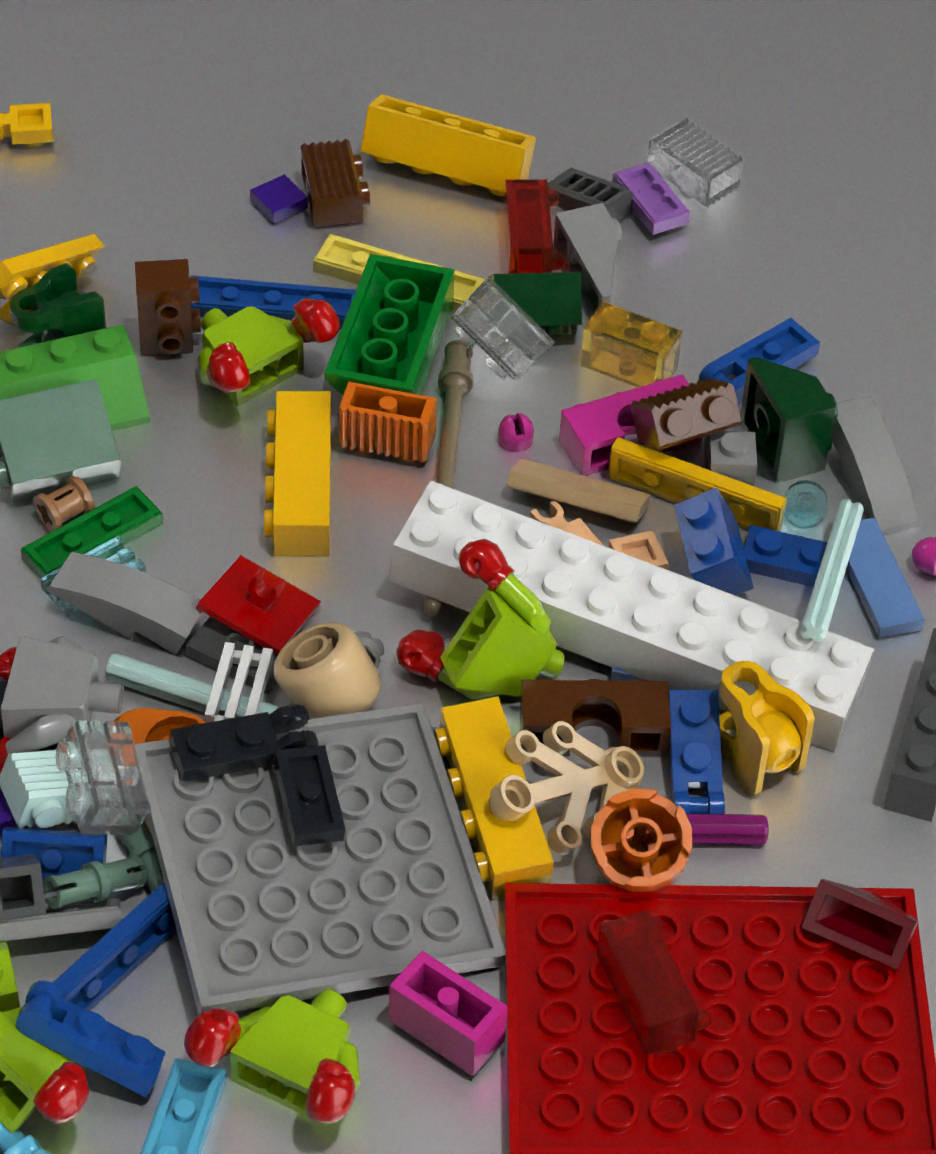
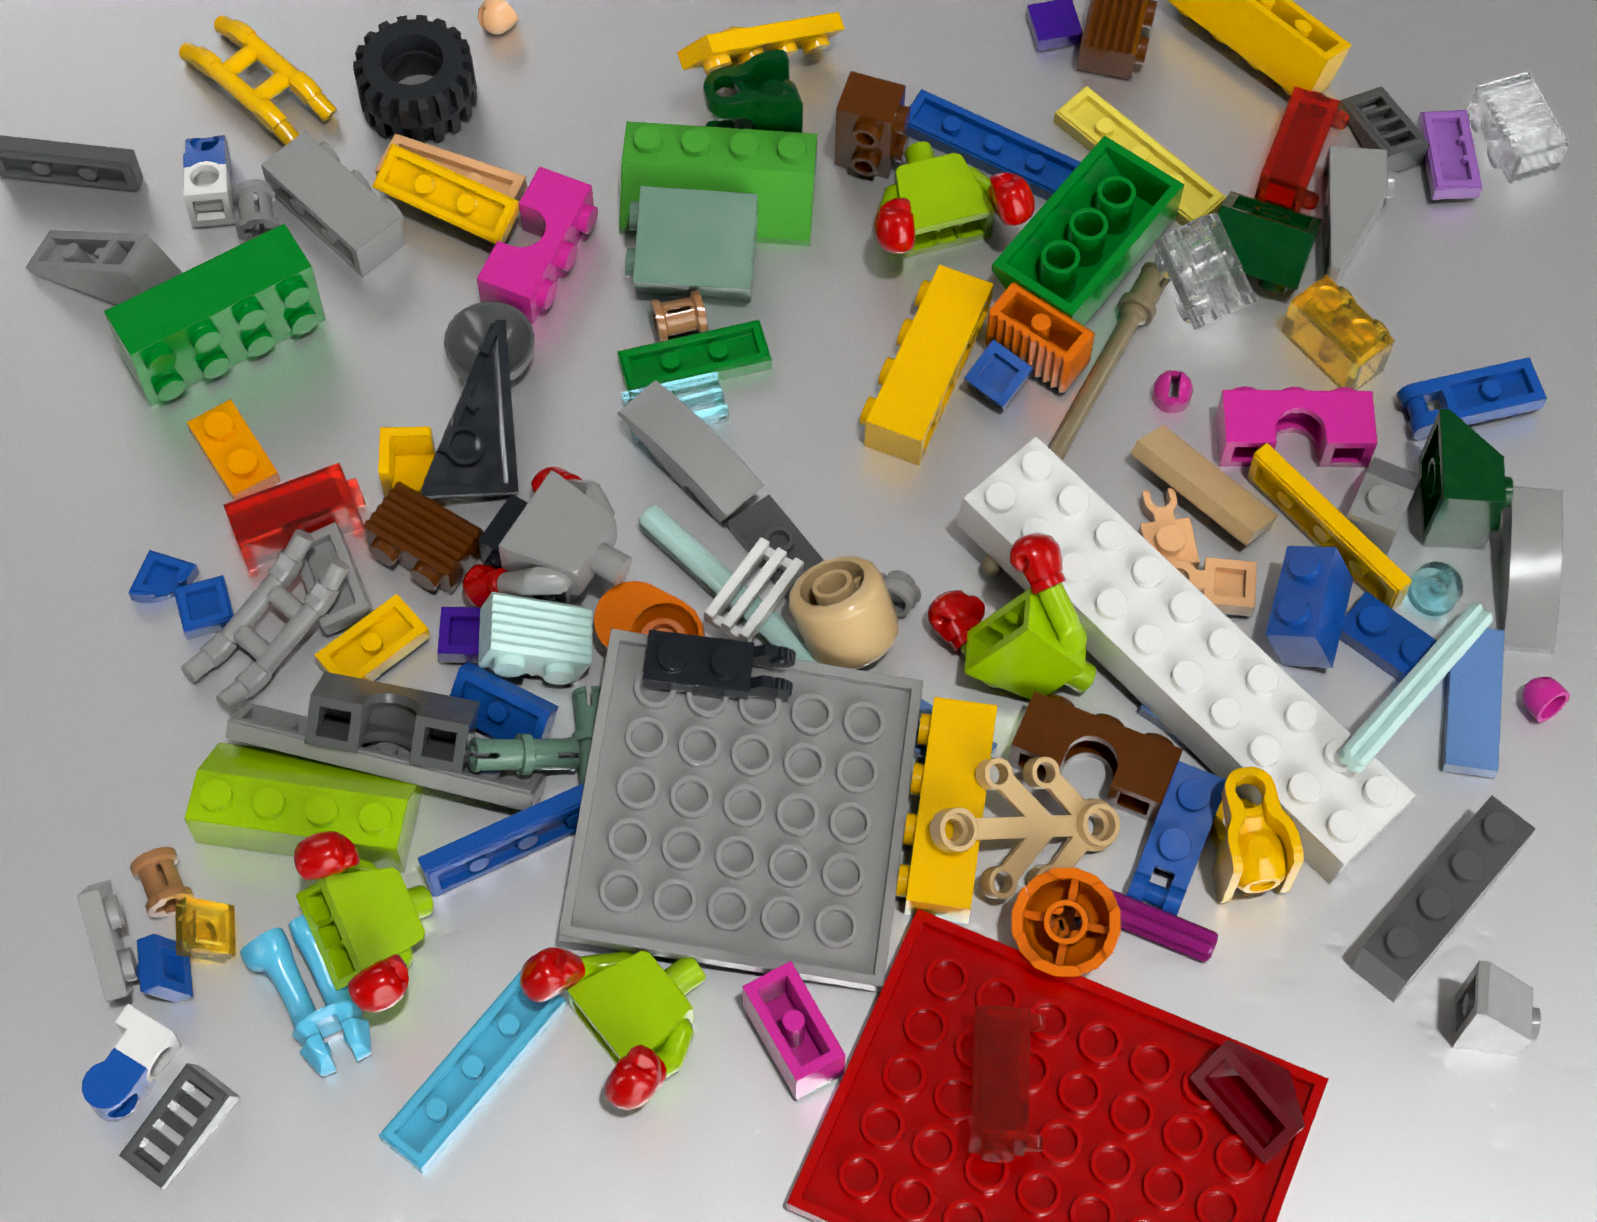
camera: 25 degrees right, 15 degrees up
blue plate [16,981,166,1097] -> none
clear brick [56,720,151,835] -> none
red piece [196,555,321,655] -> none
black plate [273,745,346,847] -> none
reddish brown brick [630,378,742,450] -> none
none -> blue plate [964,339,1033,411]

